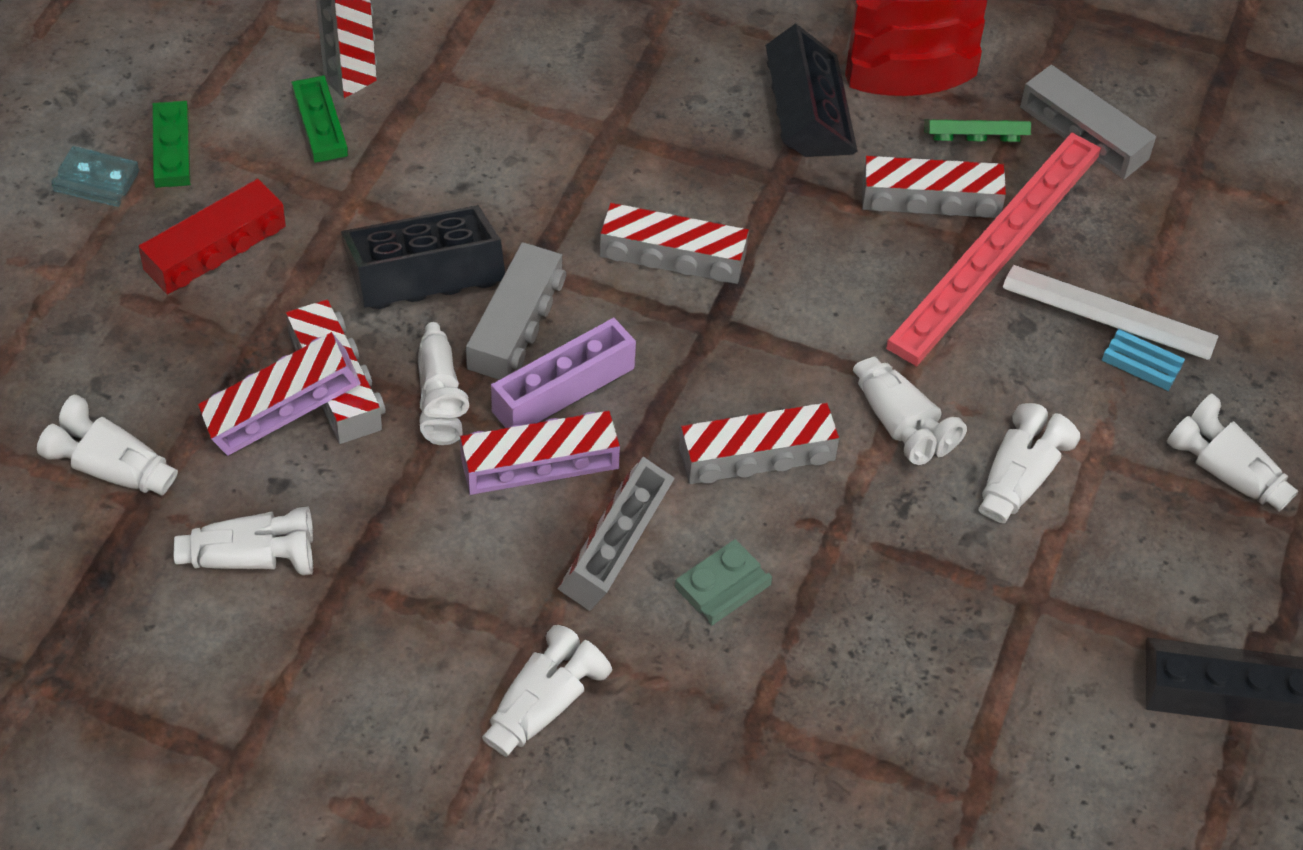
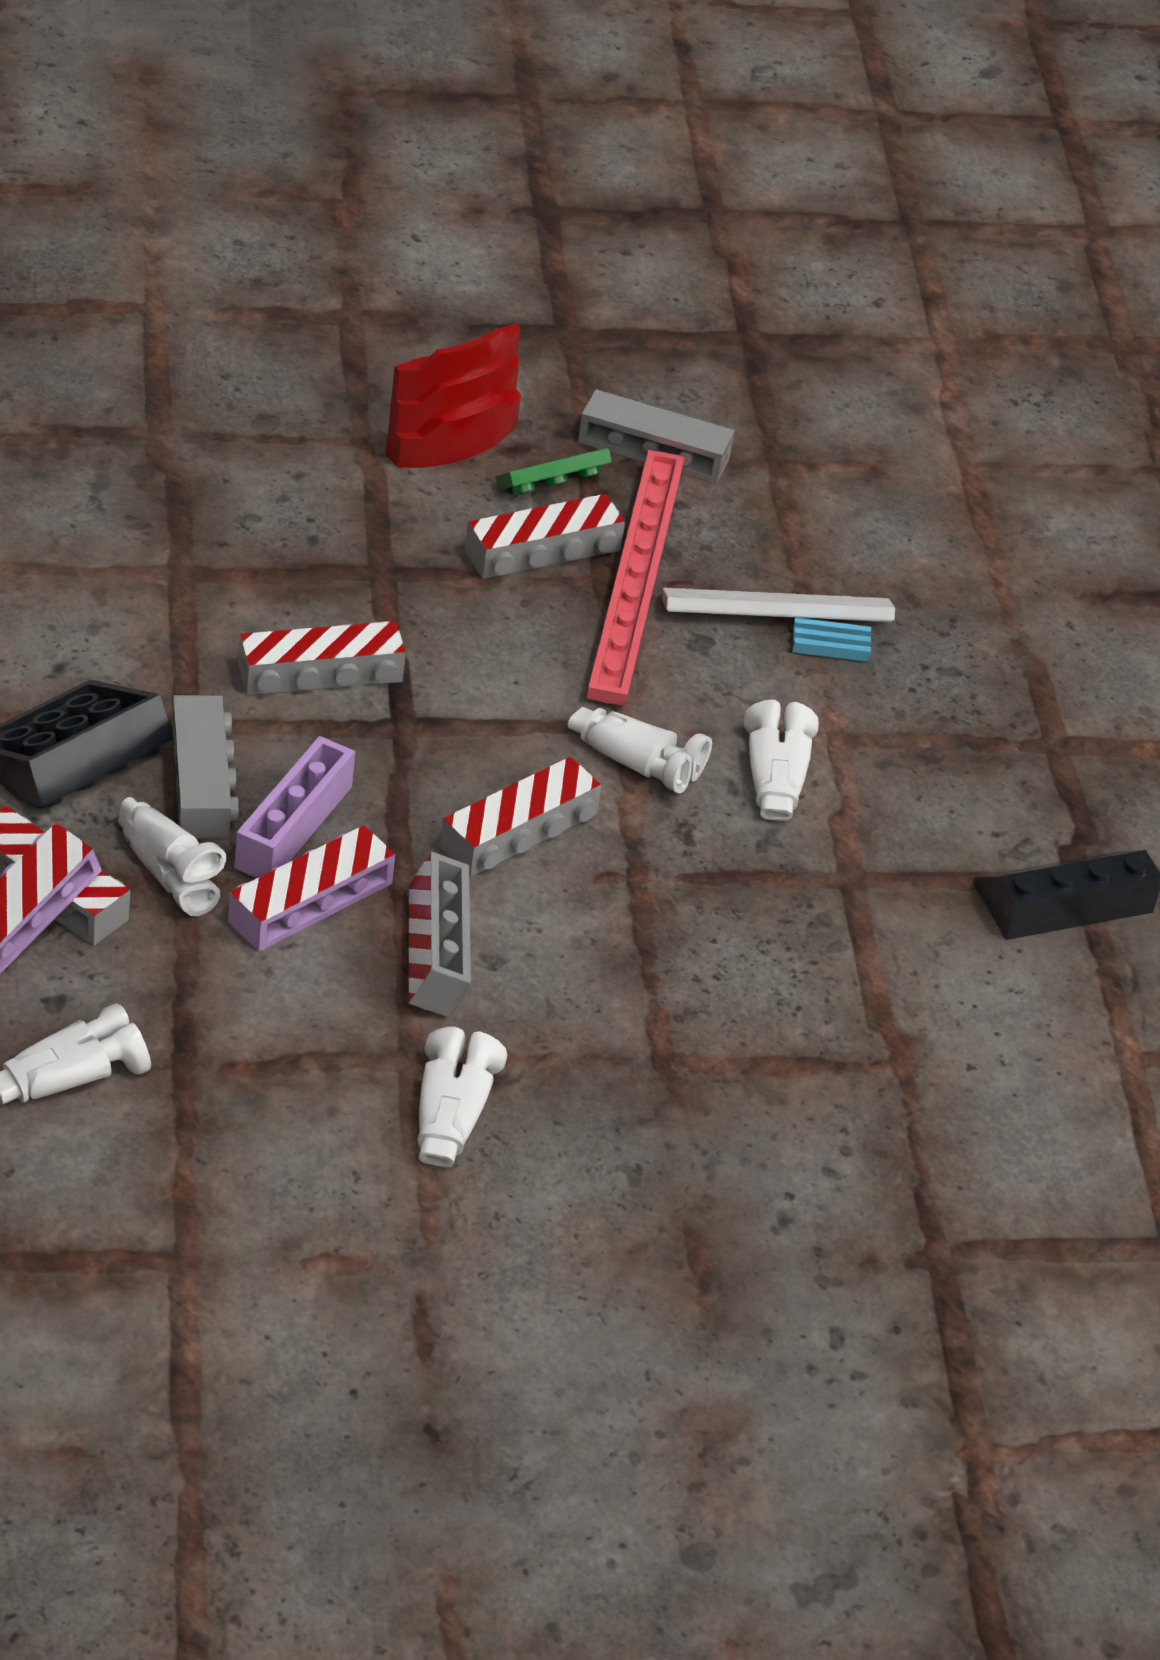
camera: 30 degrees left, 10 degrees down
sand green plate [675,539,772,626] -> none
black slope [765,23,858,157] -> none
white piece [1167,394,1298,512] -> none

